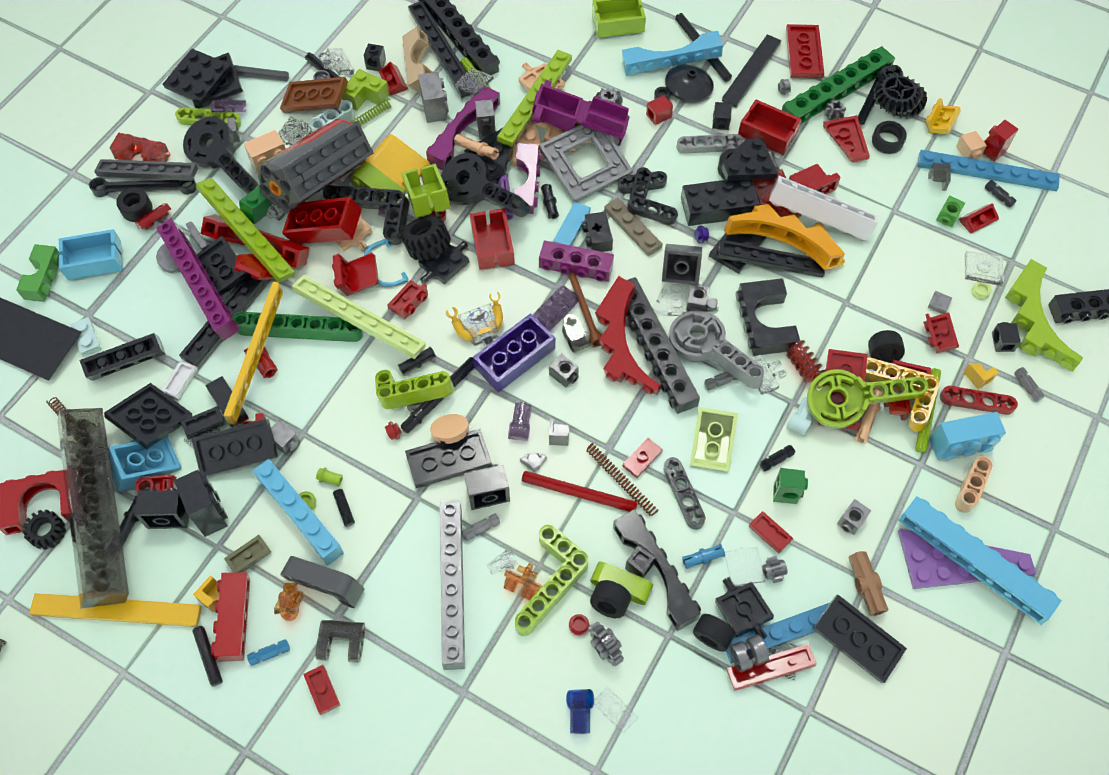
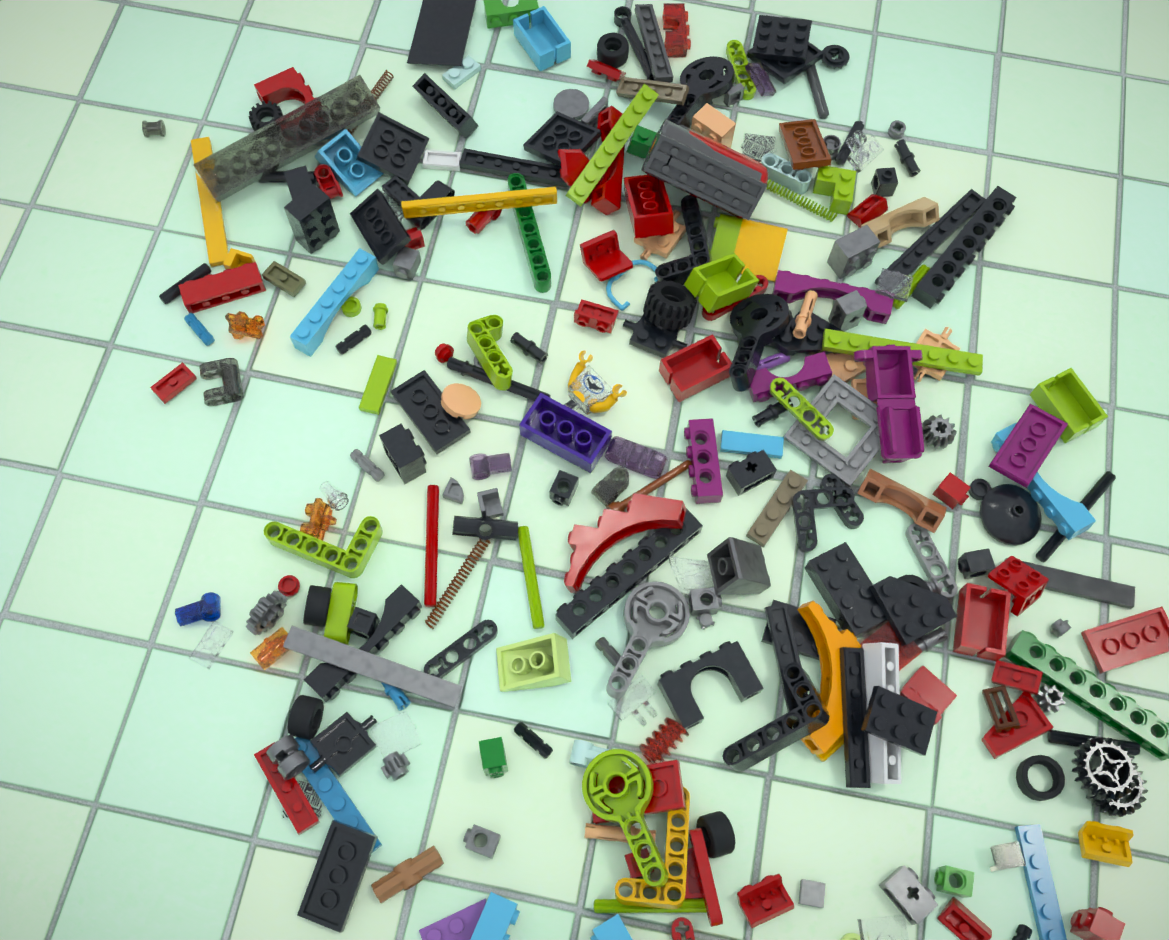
camera: 70 degrees right, 5 degrees up
magenta brick [156,218,240,341] -> none
dark grey beam [280,556,365,608] -> none
yellowish green plate [292,275,426,359] -> none
brick [440,500,465,670] -> none
plate [622,438,663,478] -> none
dark purple plate [694,226,709,244] -> none
red plate [748,511,793,554] -> none
black beam [877,65,903,80] -> none
light nougat brick [956,131,987,159] -> none
none -> clear orange hips [250,627,289,671]
none -> flat silver tile [283,625,462,708]
none -> lime tile [359,355,397,415]
none -> black piece [452,515,518,541]
none -> lime axle [518,526,545,629]
none -> dark tan plate [616,77,689,105]
none -> red beam [689,828,723,927]
none -> black beam [722,662,830,772]
none -> lime beam [770,377,834,441]
none -> black gear [822,45,850,69]
none -> black tile [840,647,871,788]
none -> nougat arch [857,469,947,533]
none -> black plate [861,686,938,756]
none -> brick [879,865,938,925]
none -> flat silver bush [888,120,906,139]
none -> black pin [894,139,921,177]
none -> reddish brown tile [982,685,1020,733]
none -> magenta tile [988,403,1068,488]
none -> red bracket [988,556,1049,617]
none -> red plate [991,660,1043,695]

